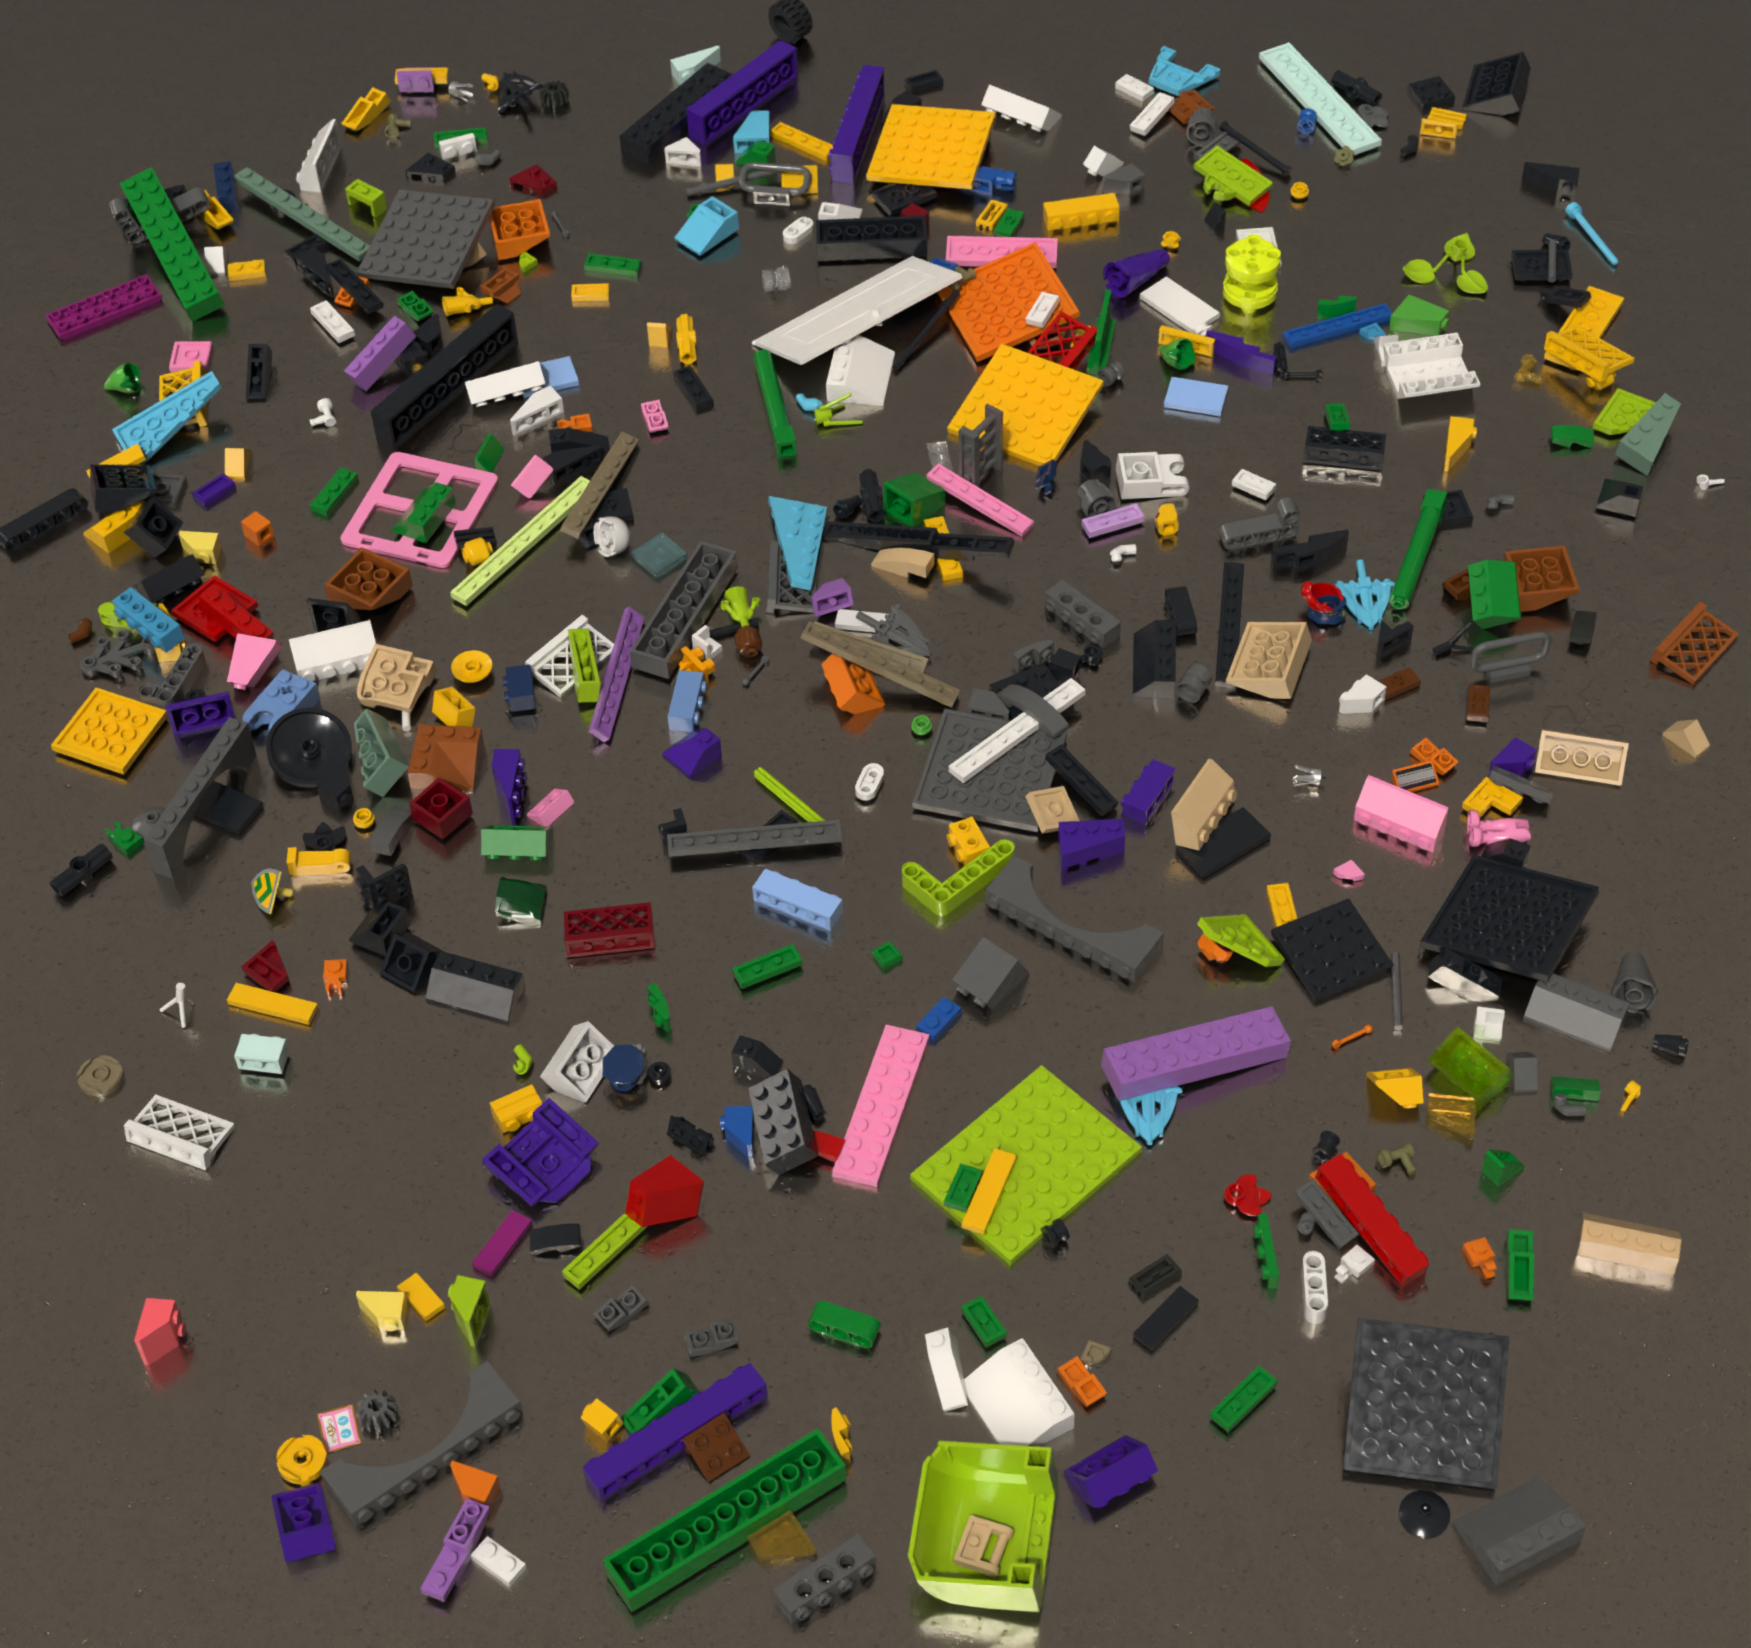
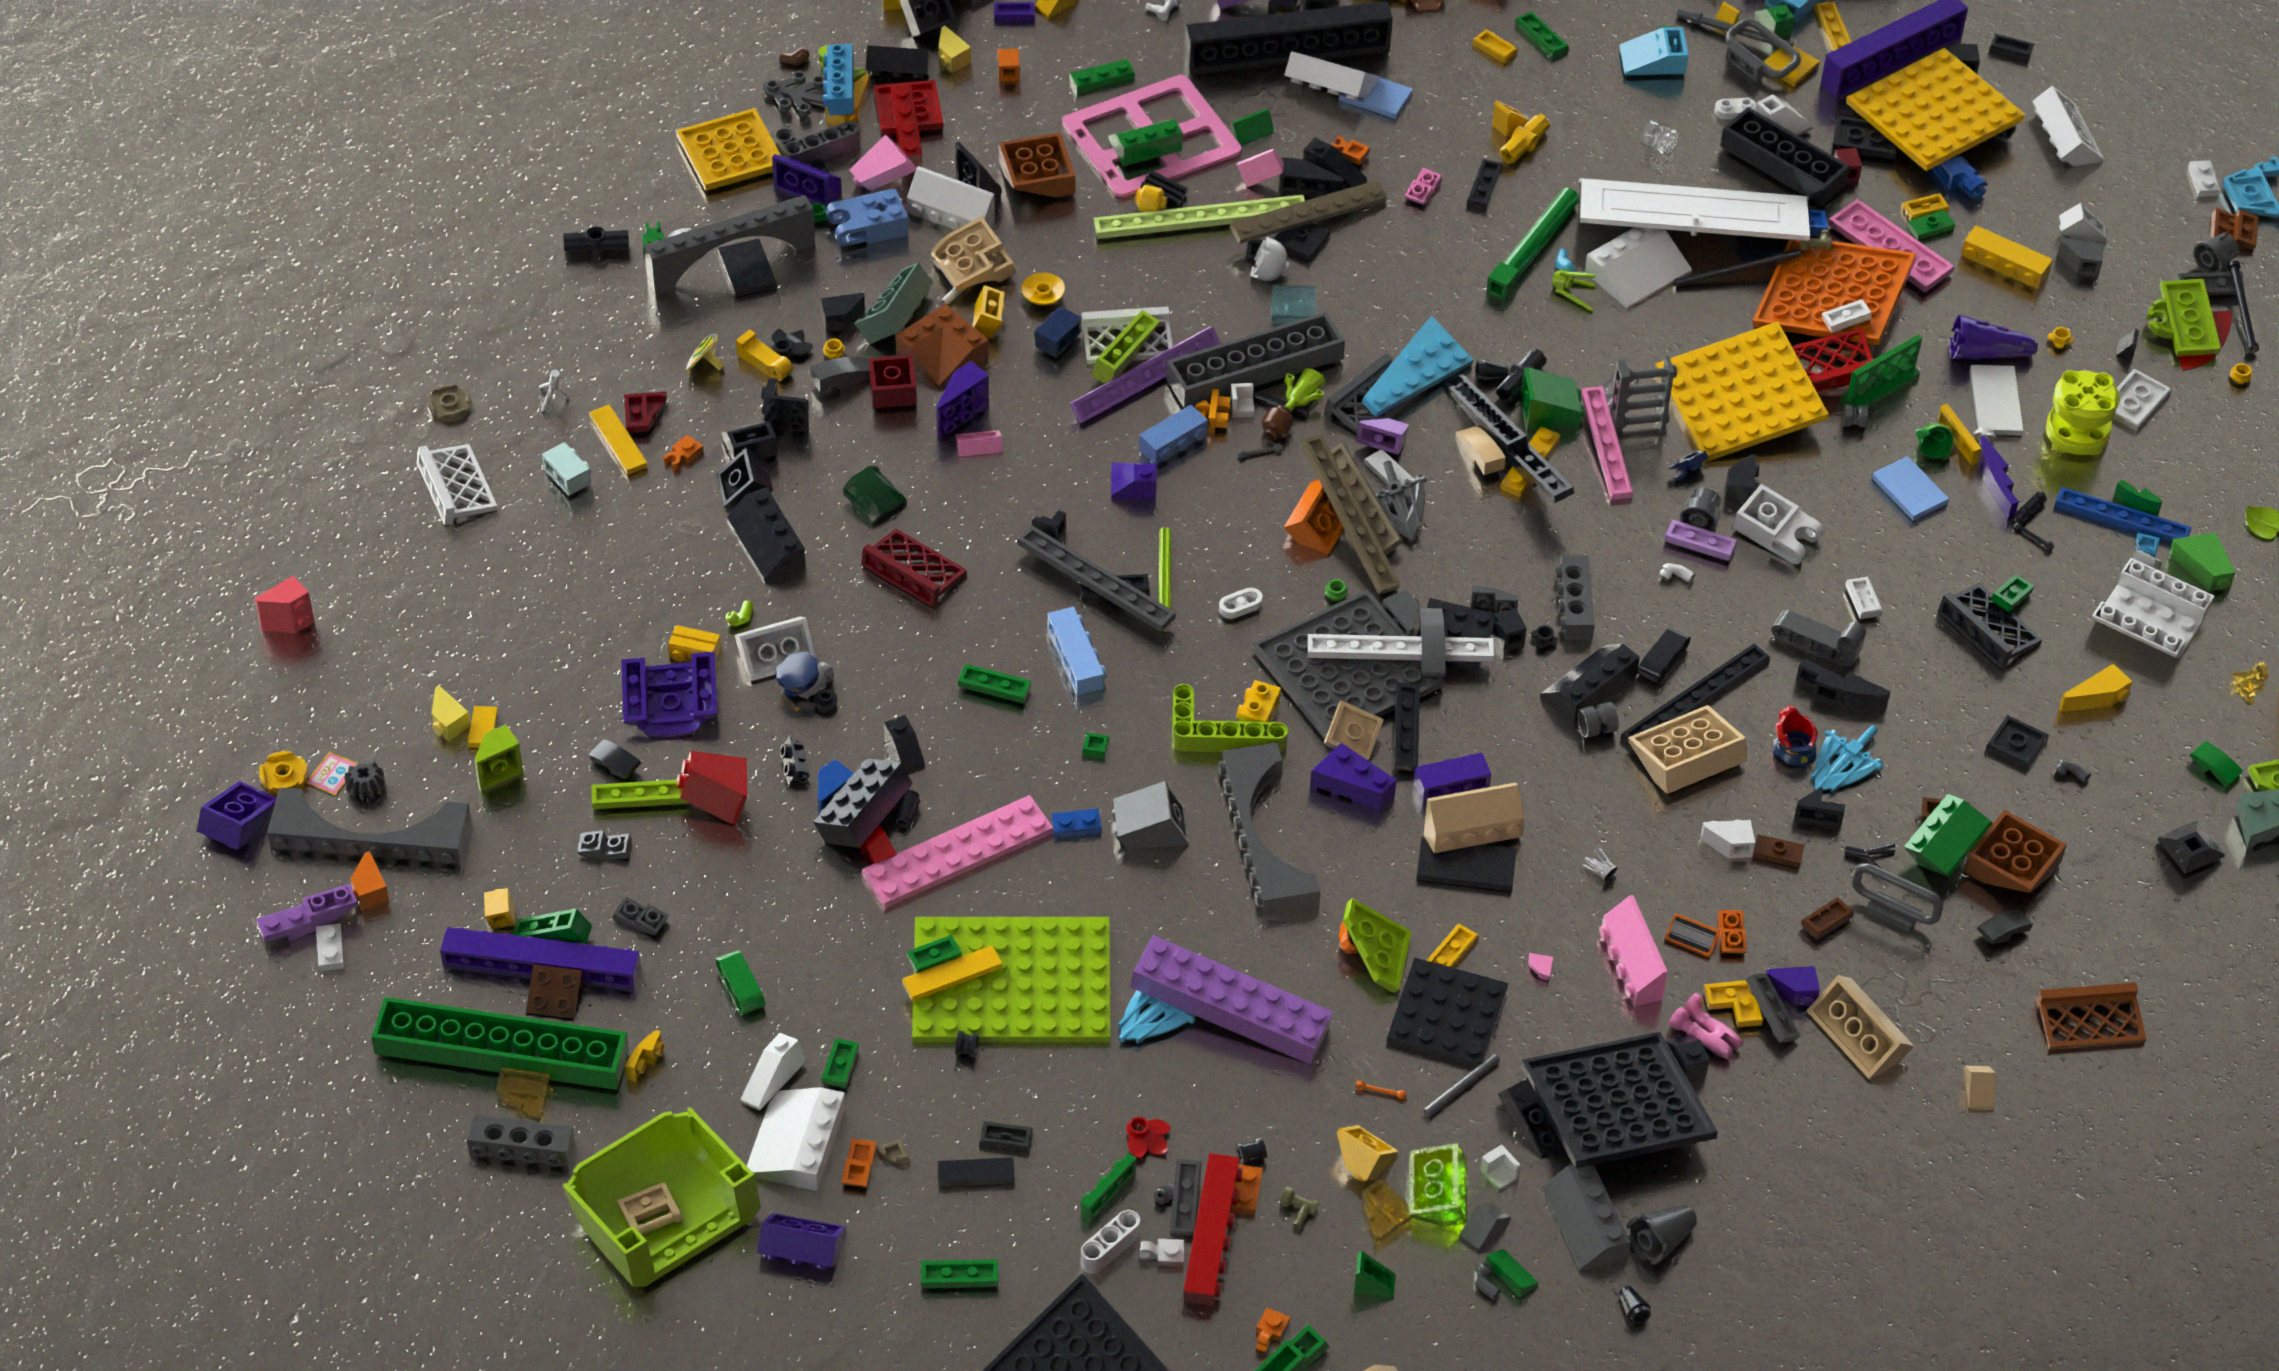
camera: 40 degrees right, 0 degrees up
black dish [266,708,352,788] -> none
magenta tile [472,1210,532,1277] -> none
slope [481,825,553,860] -> none
white slope [510,386,564,436] -> none
green slope [647,983,671,1033] -> none
white plate [1130,92,1175,136] -> none
yellow rock [1155,503,1179,536] -> none
green brick [1389,489,1447,609] -> none
yellow hand [1620,1081,1641,1112] -> none

